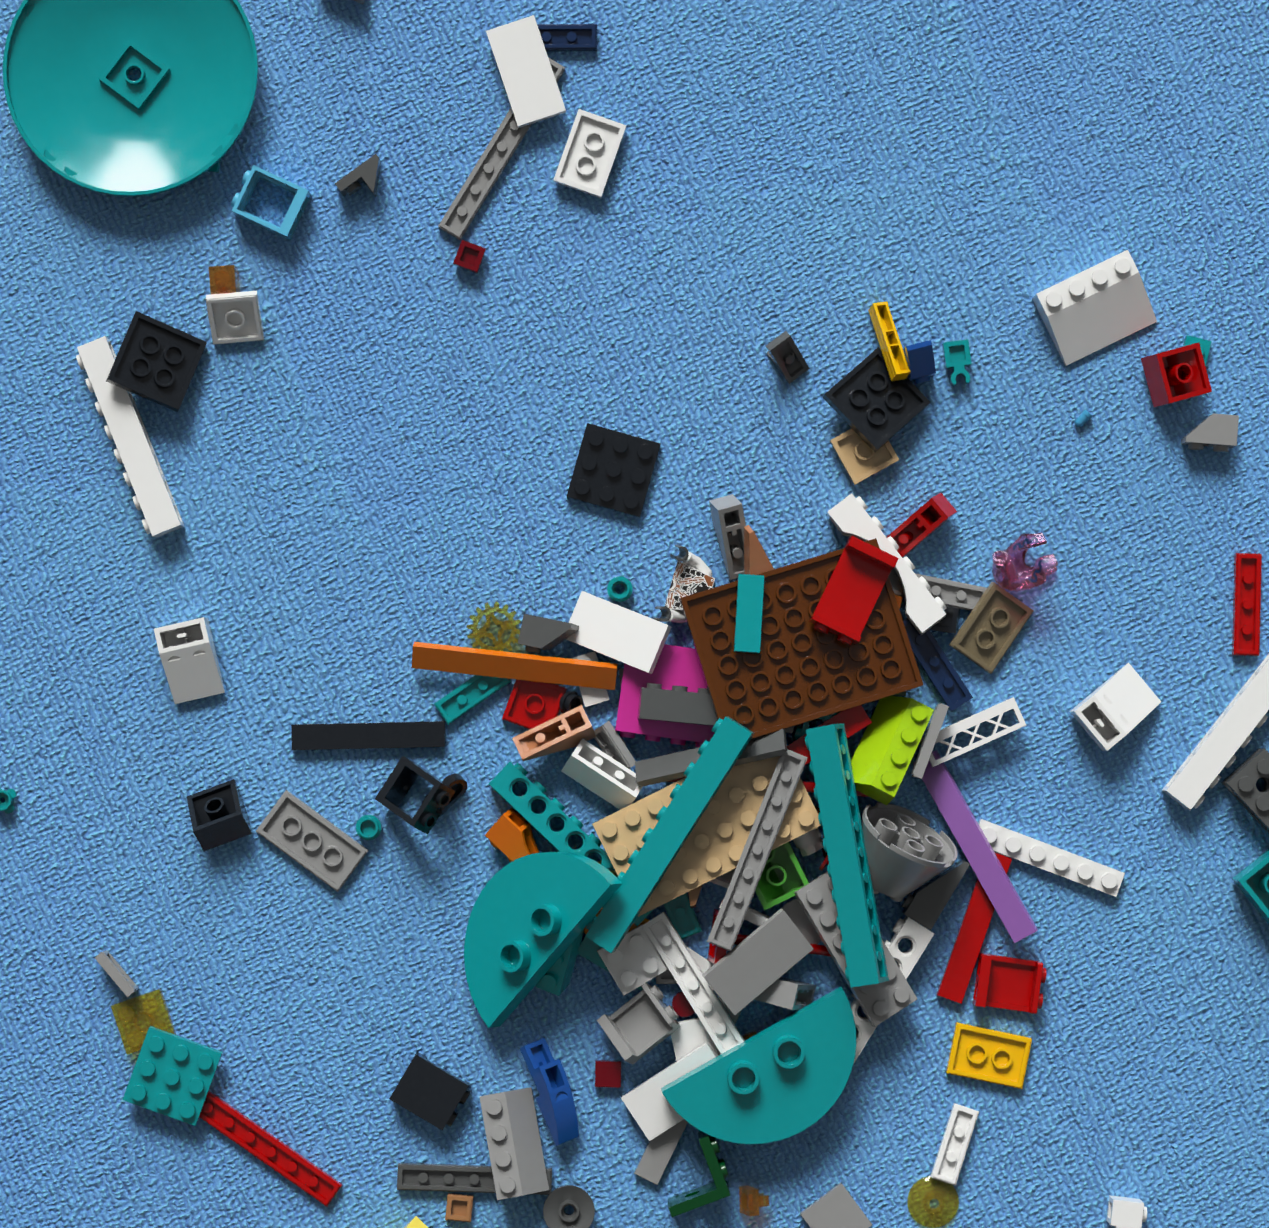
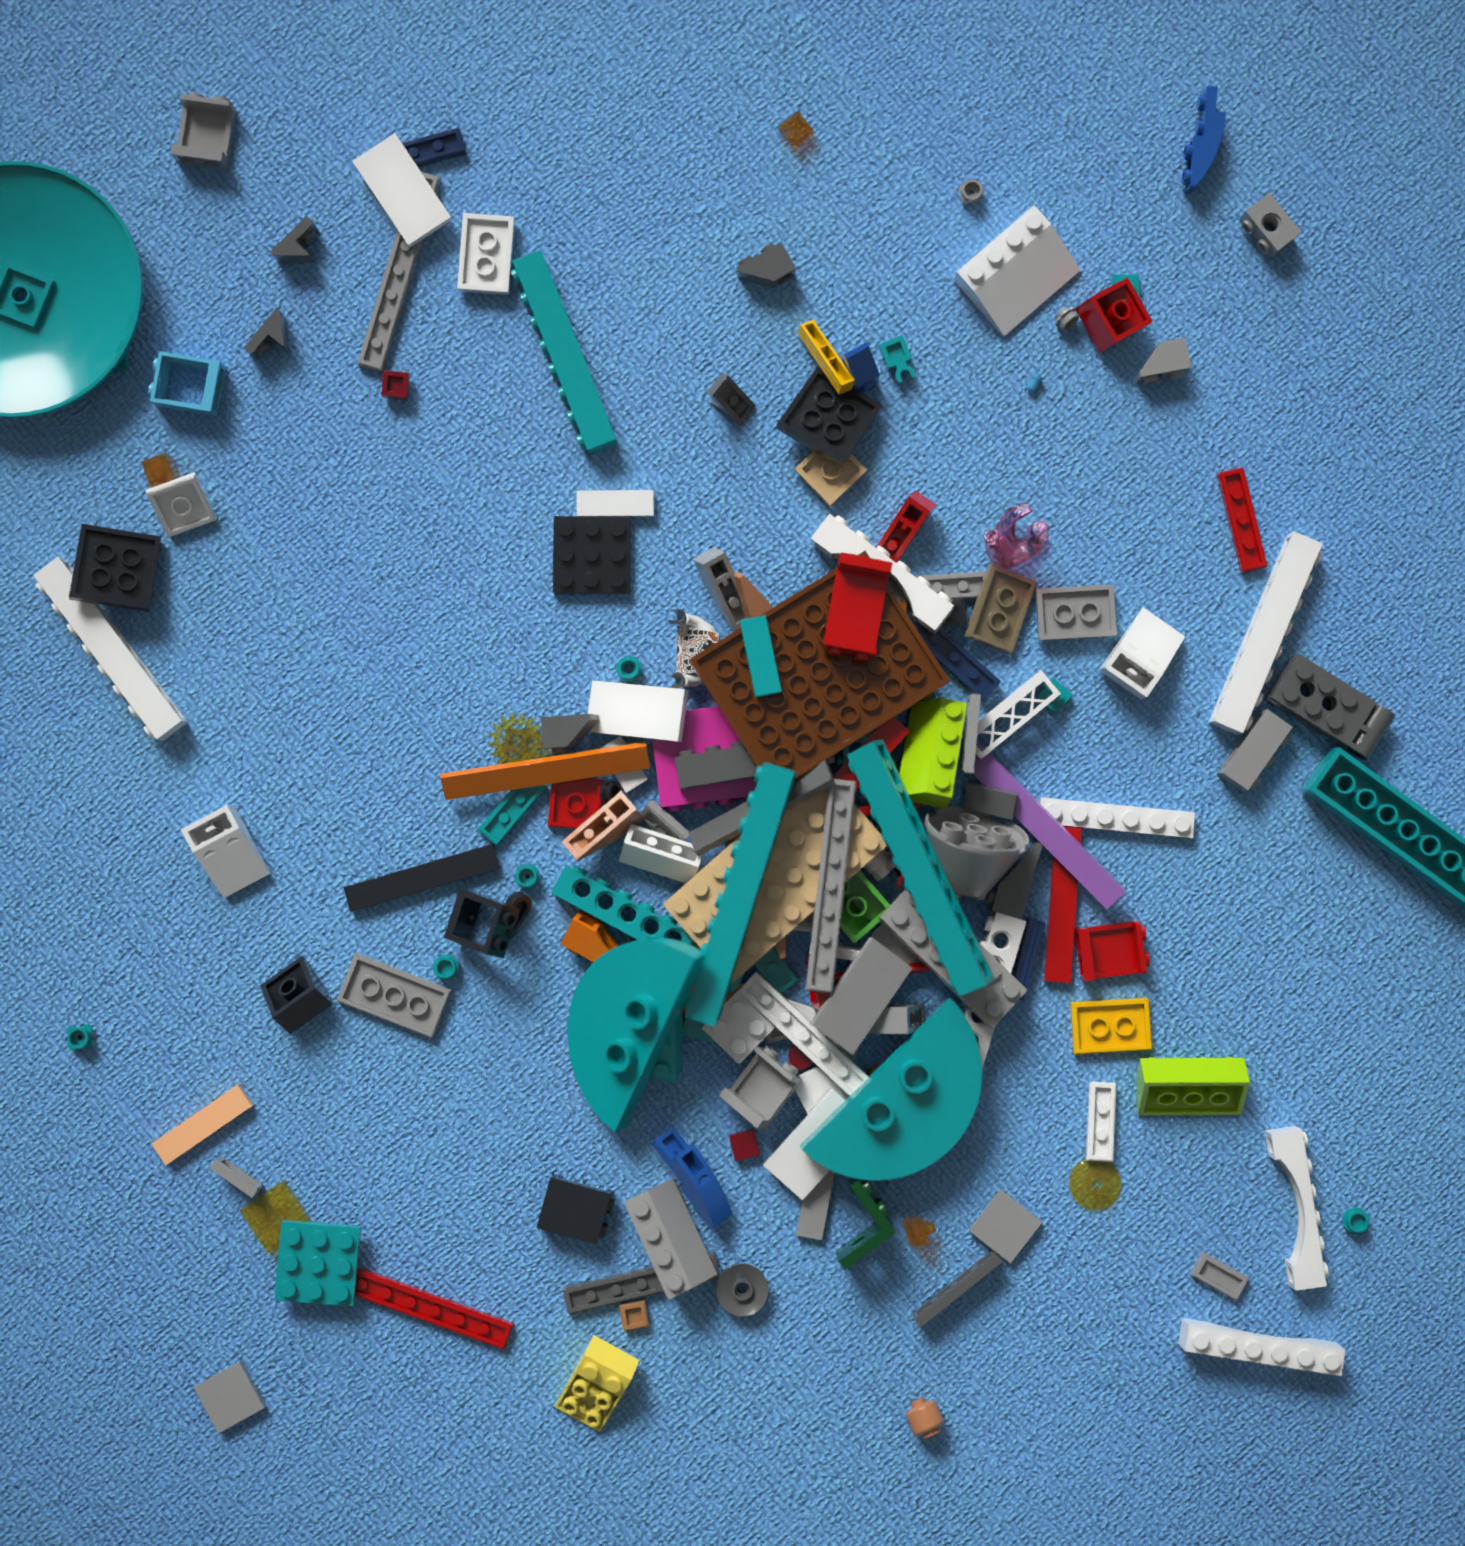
camera: 15 degrees left, 0 degrees up
none -> light nougat tile [152,1084,254,1165]
none -> light grey tile [194,1360,266,1434]
none -> dark grey slope [270,216,319,263]
none -> teal brick [511,249,617,455]
none -> teal plate [514,864,540,889]
none -> white tile [577,490,654,517]
none -> dark grey slope [736,242,796,288]
none -> clear orange tile [778,111,814,149]
none -> light grey plate [959,179,984,205]
none -> dark grey tile [962,781,1019,820]
none -> dark blue piece [1011,918,1045,1001]
none -> light grey plate [1035,584,1117,641]
none -> teal plate [1035,678,1073,715]
none -> light grey plate [1055,307,1079,331]
none -> lime slope [1137,1057,1250,1116]
none -> light grey brick [1217,709,1293,791]

